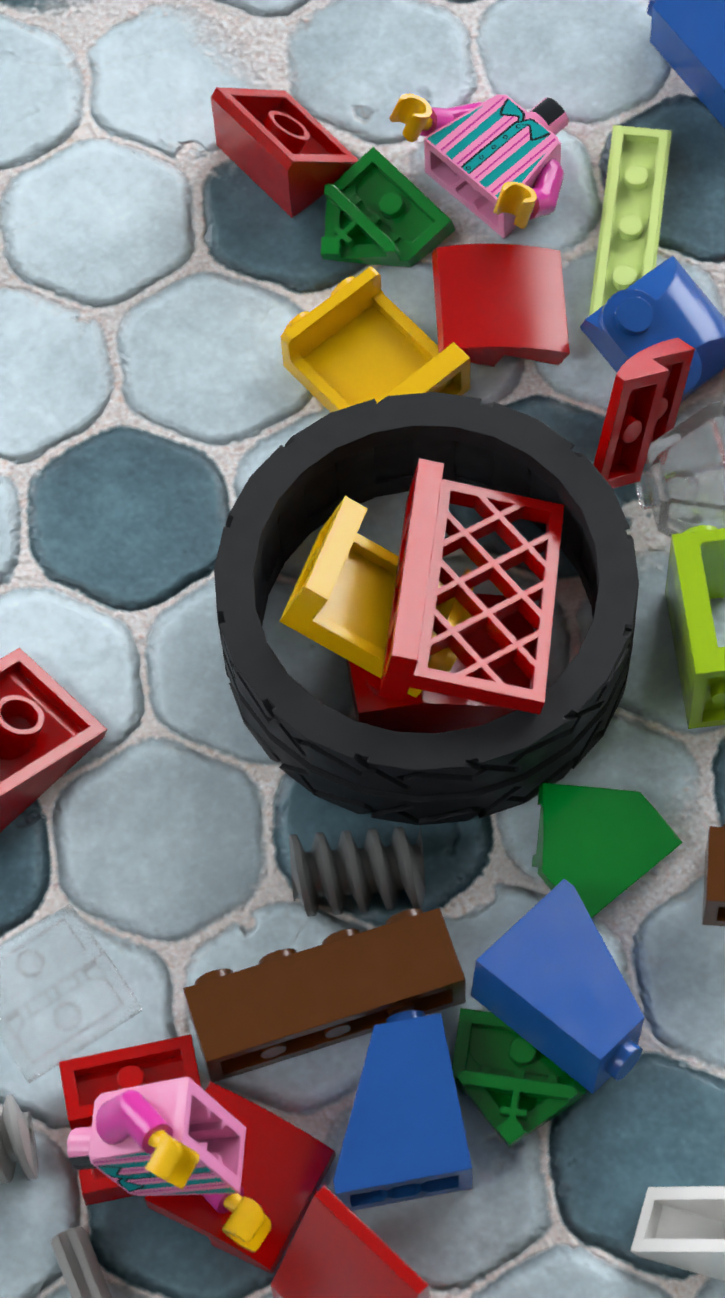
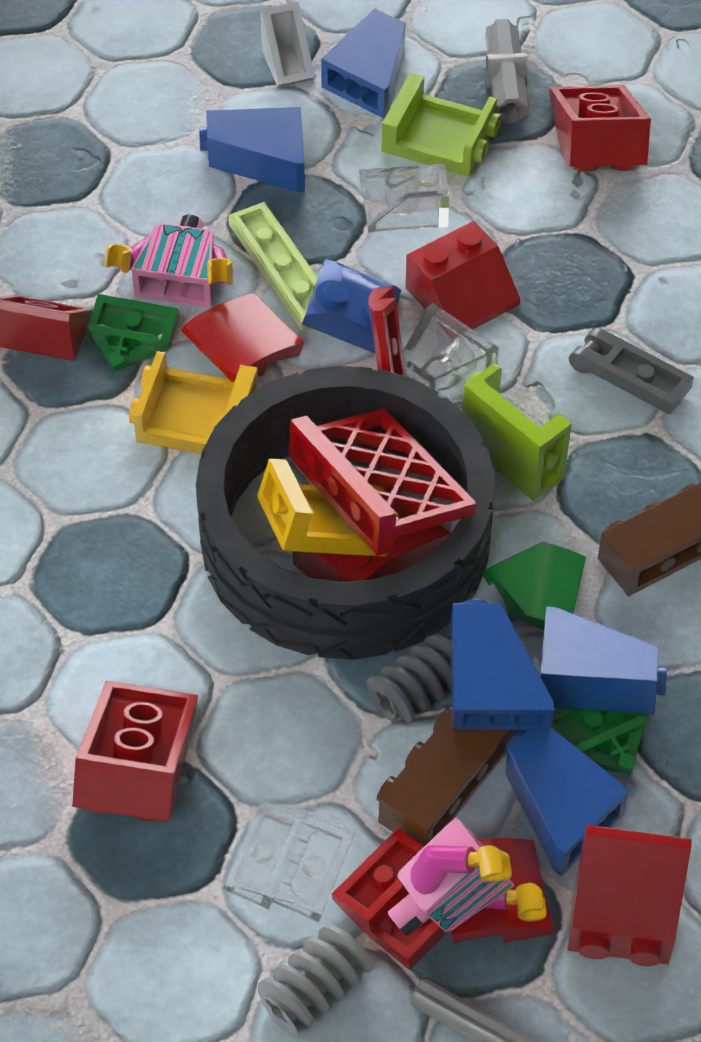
camera: 40 degrees left, 10 degrees down
none -> blue slope [450,599,554,730]

